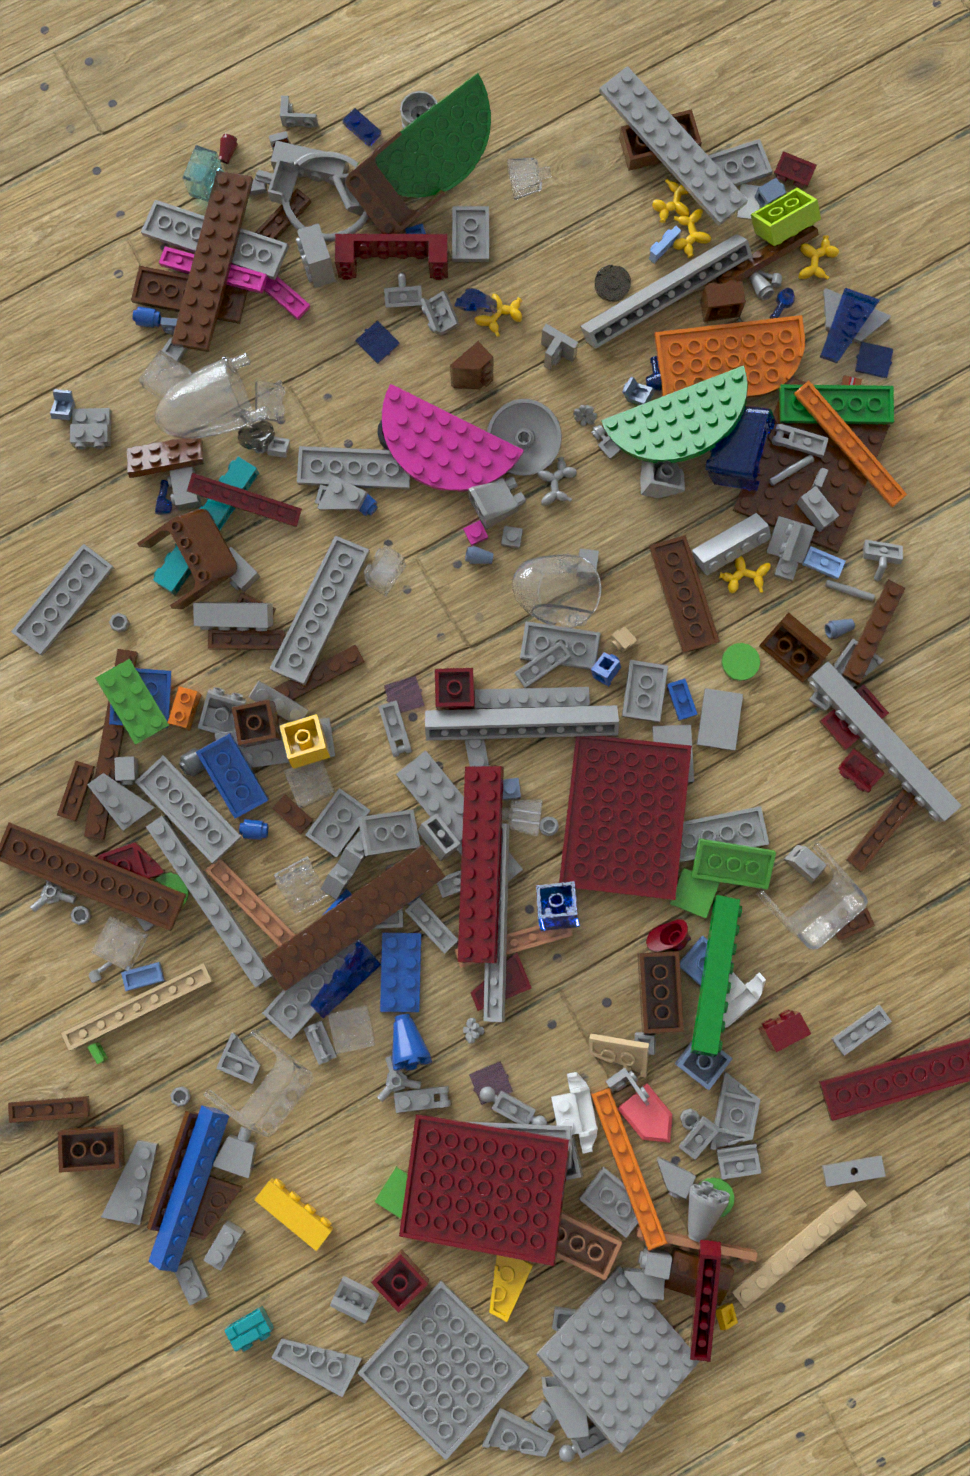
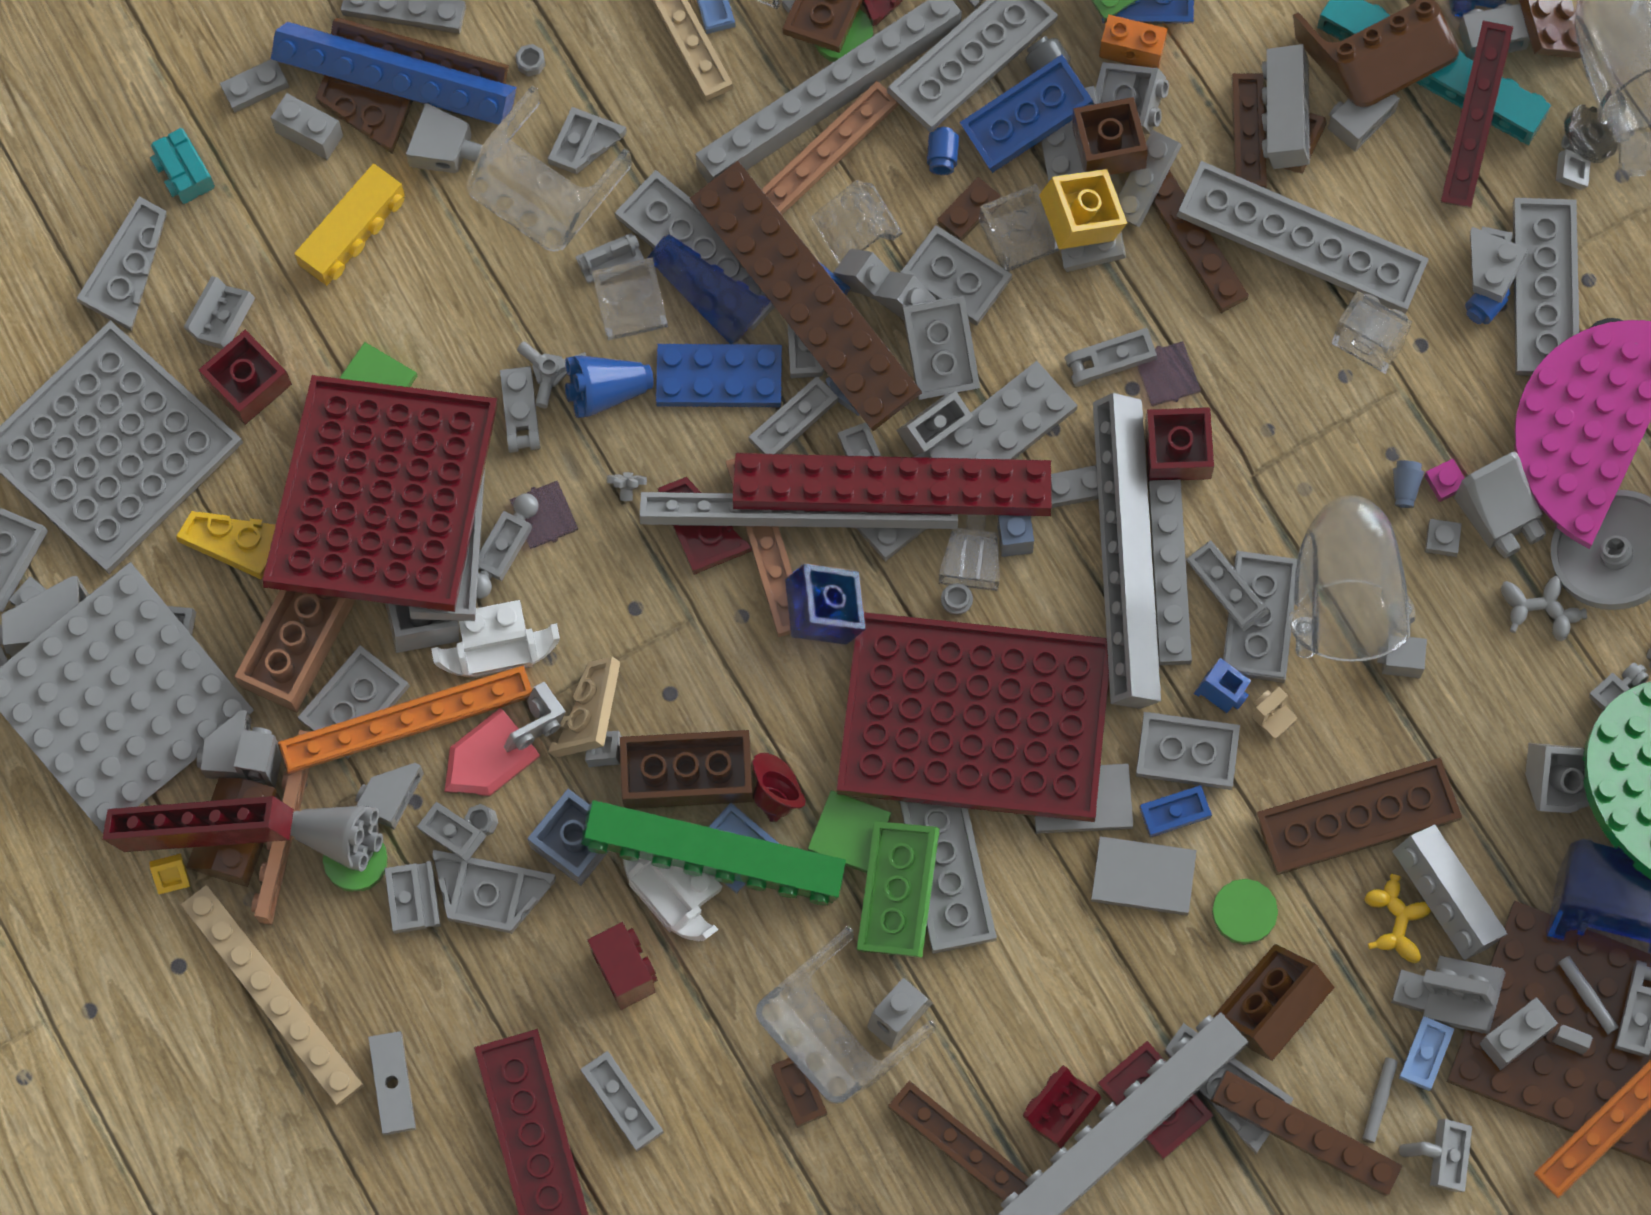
camera: 90 degrees right, 10 degrees down
sand blue cone [824,619,855,639] -> none

